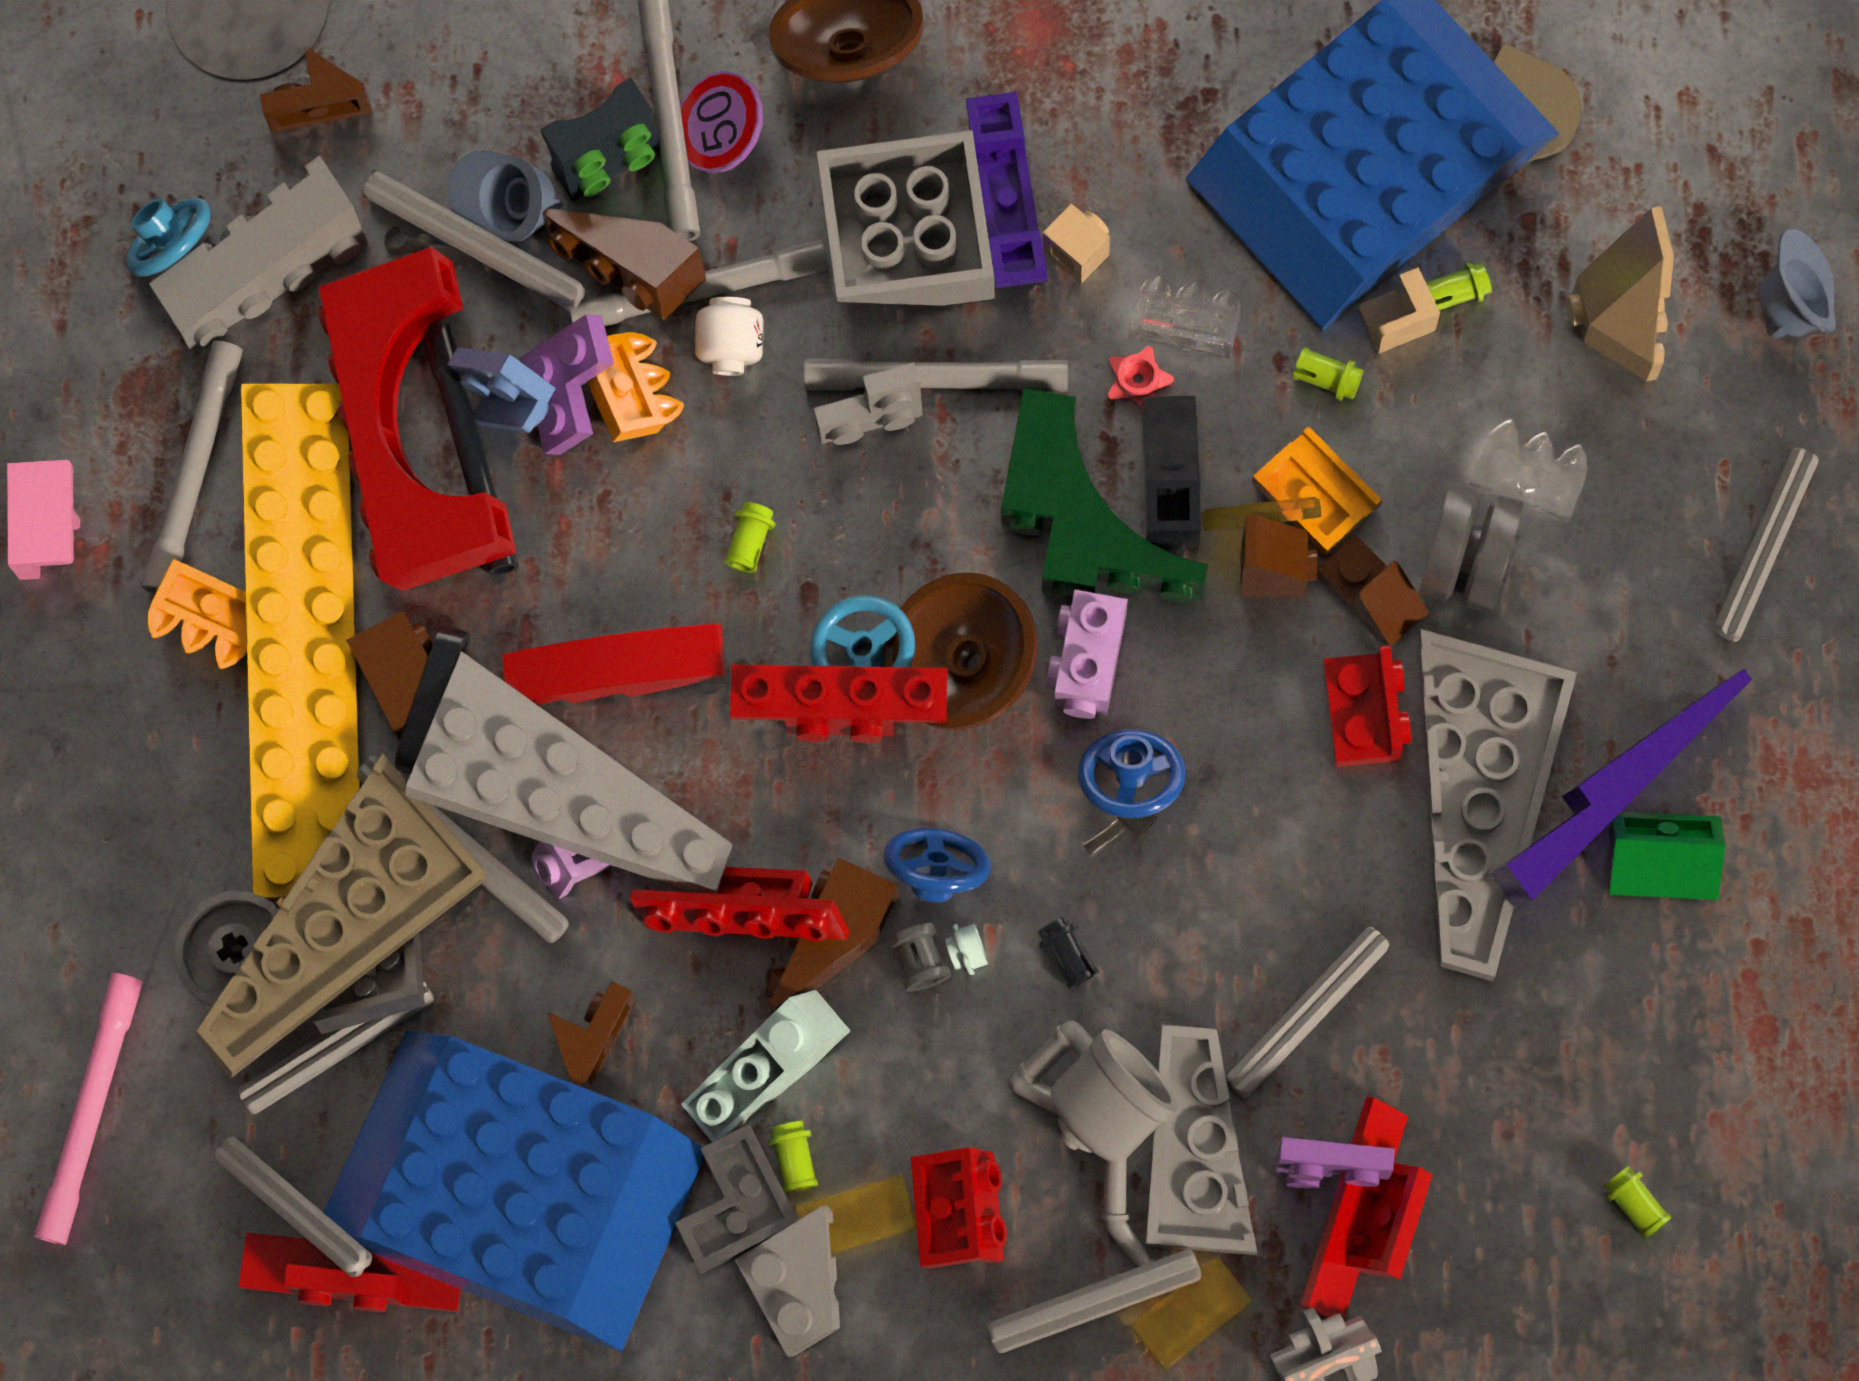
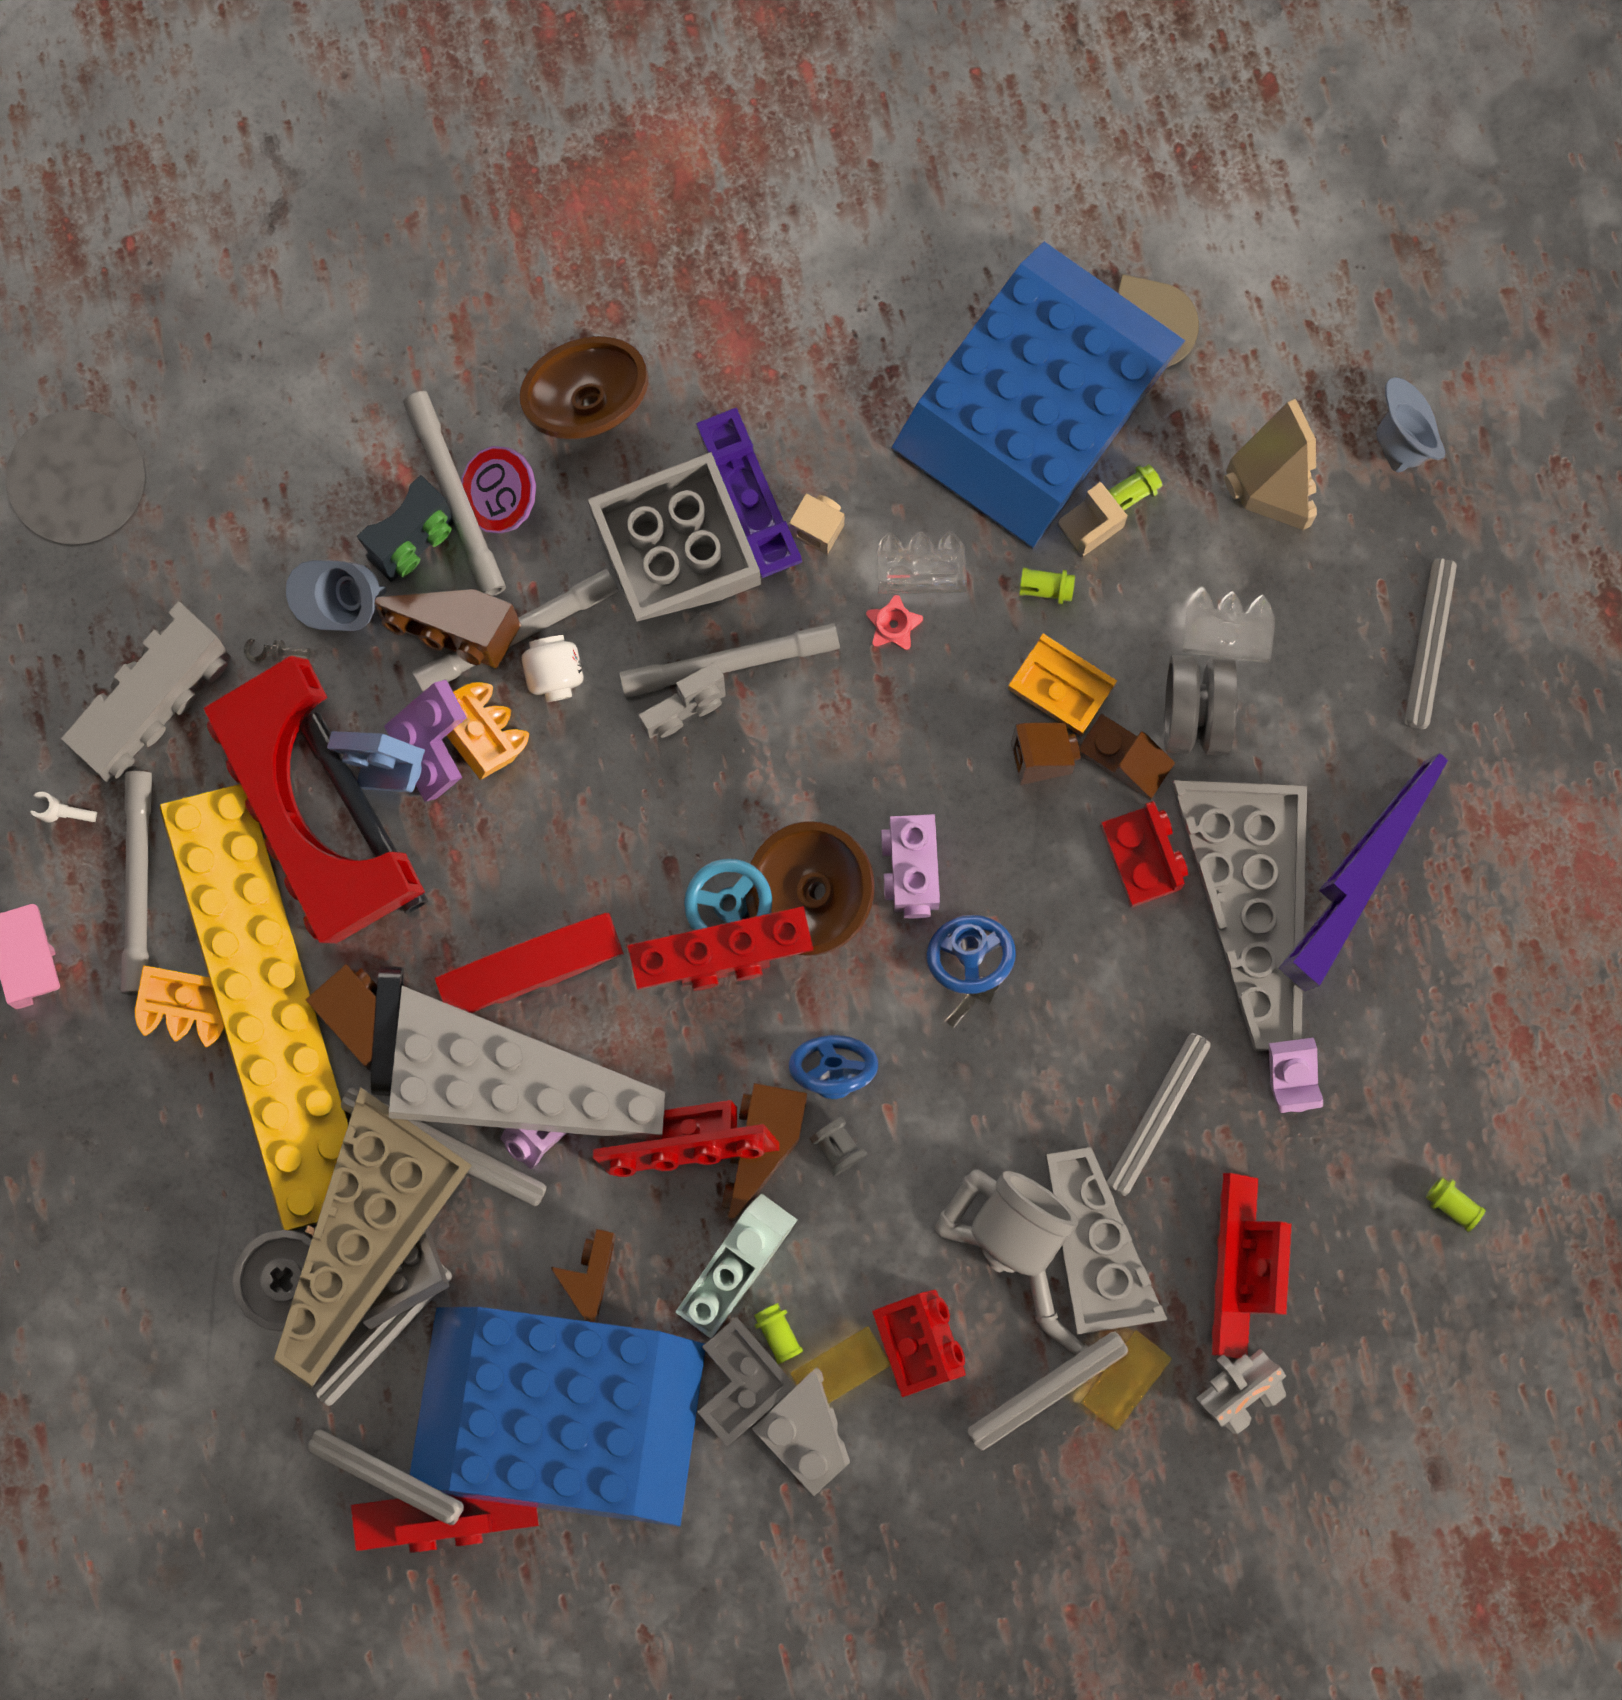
camera: 20 degrees left, 5 degrees up
bright pink piece [34,973,143,1245] -> none
dark azure piece [126,198,211,277] -> none
reddish brown slope [260,48,372,133] -> none
light grey axle [363,172,585,310] -> none
lime pin [723,502,776,573] -> none
light aqua plate [945,923,988,975] -> none
dark green arch [1001,388,1208,605] -> none
black pin [1038,916,1099,989] -> none
black slope [1142,396,1201,550] -> none
clear yellow tile [1201,496,1322,531] -> none
medium lavender plate [1274,1137,1395,1189] -> none
green panel [1608,811,1726,900] -> none
none -> white hand [30,792,97,823]
none -> lavender bracket [1269,1038,1323,1113]

